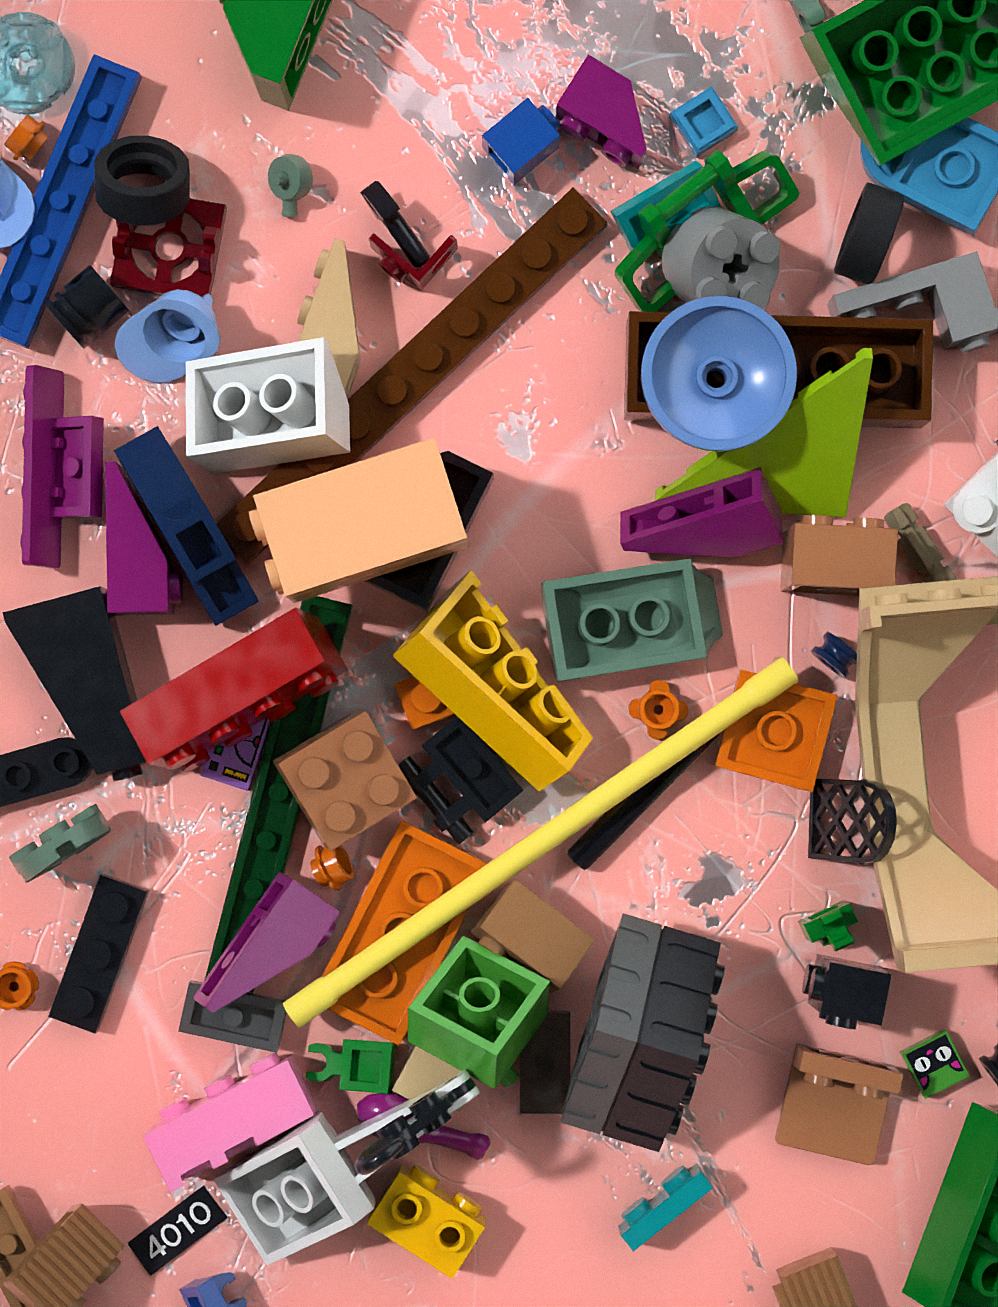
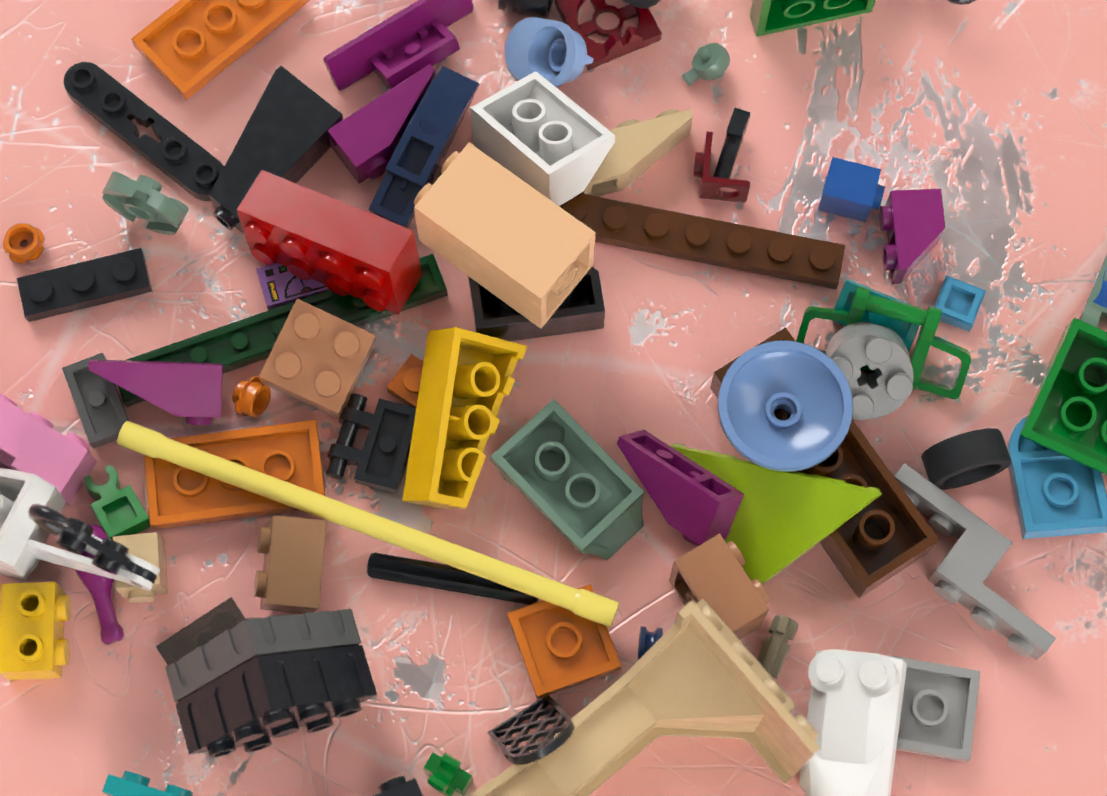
camera: 50 degrees right, 15 degrees down
bright green piece [408,936,550,1089] -> none
orange plate [628,680,688,740] -> none

